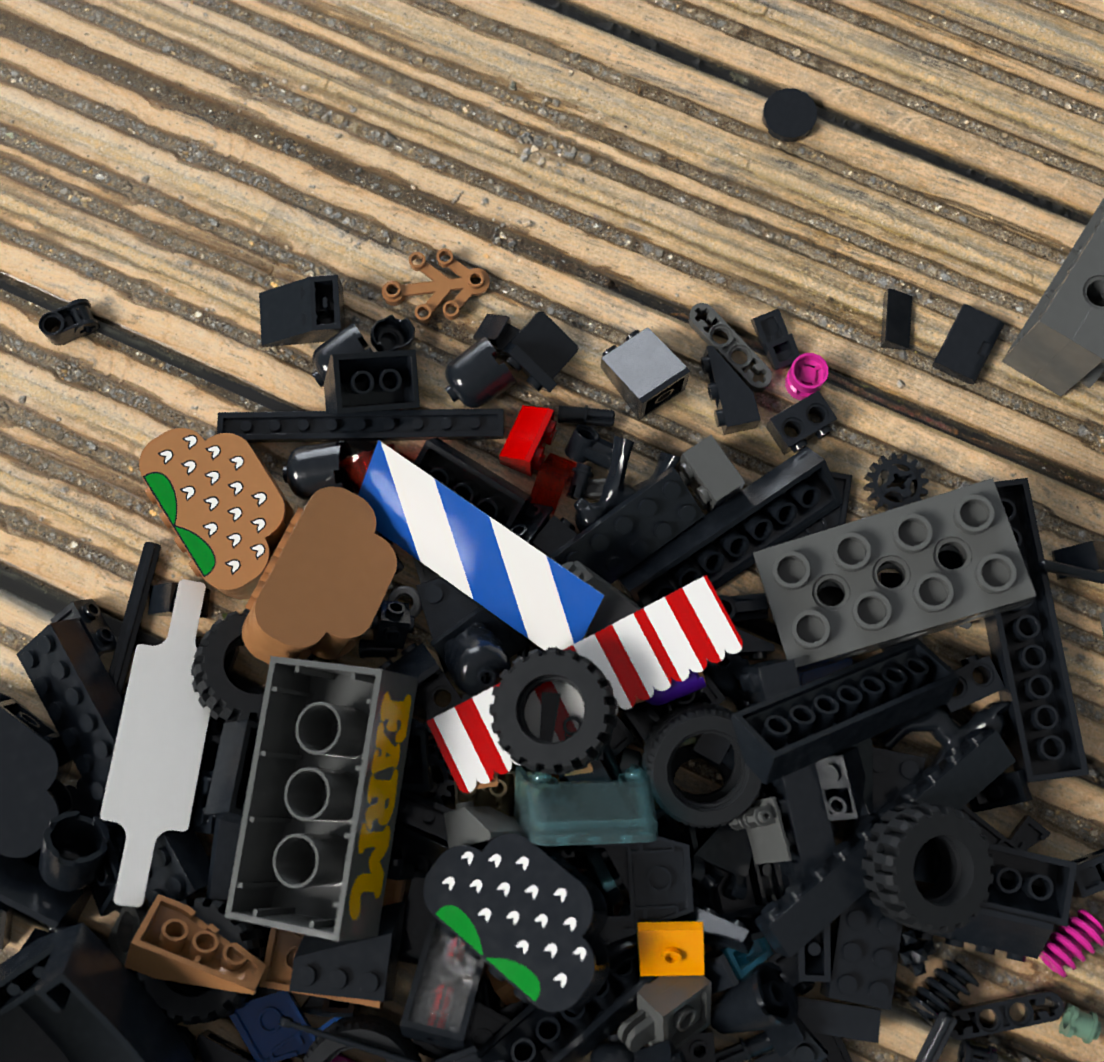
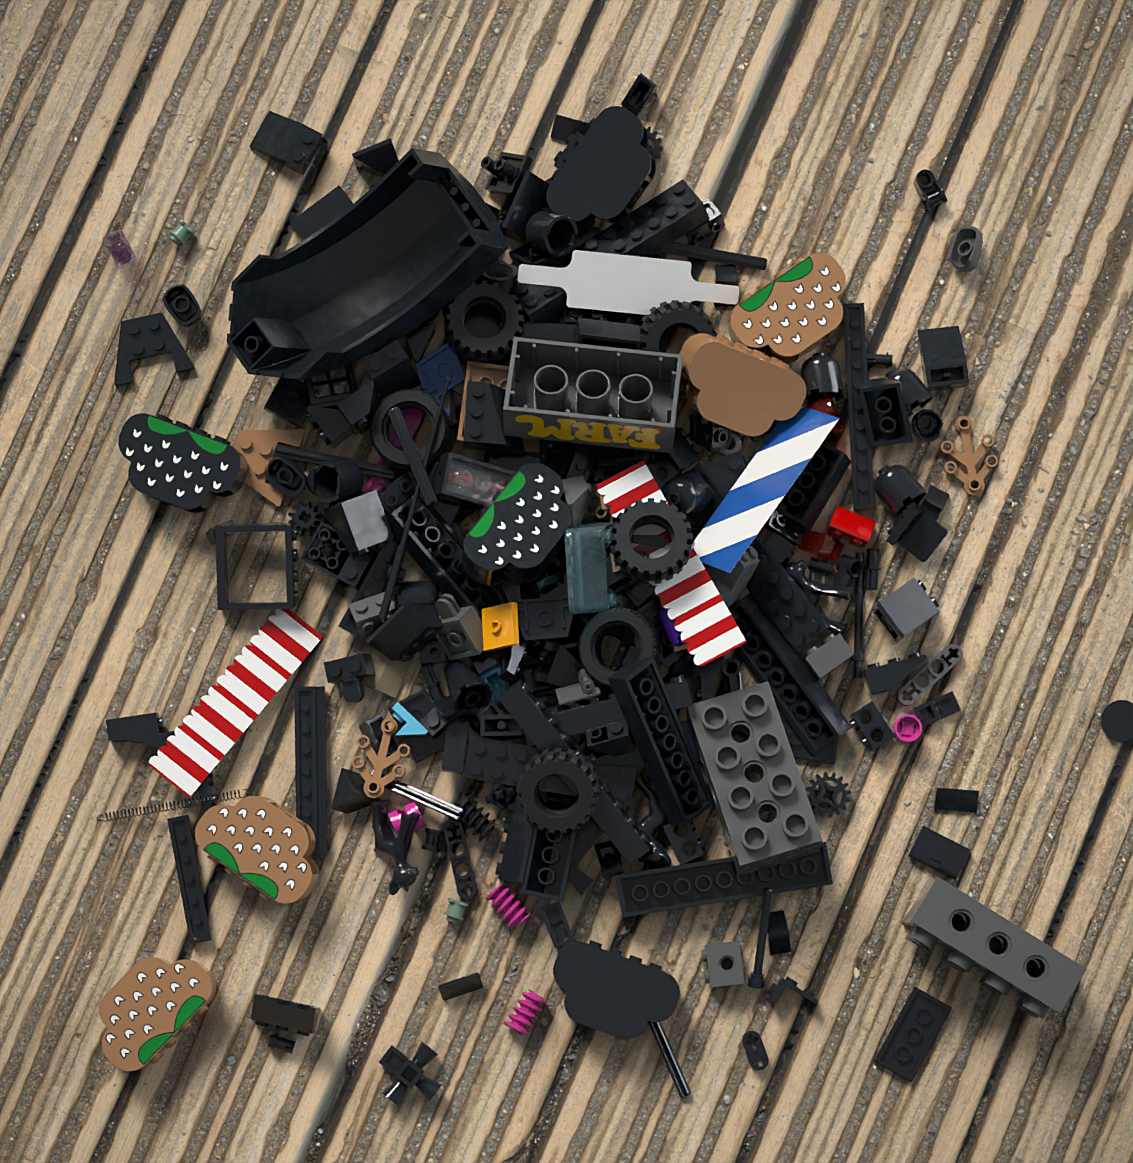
camera: 85 degrees right, 5 degrees up
medium nougat wedge [124,894,266,995] -> none
none -> black bar [852,553,864,678]
none -> black pin [867,352,893,369]
none -> dark grey piece [948,226,983,272]

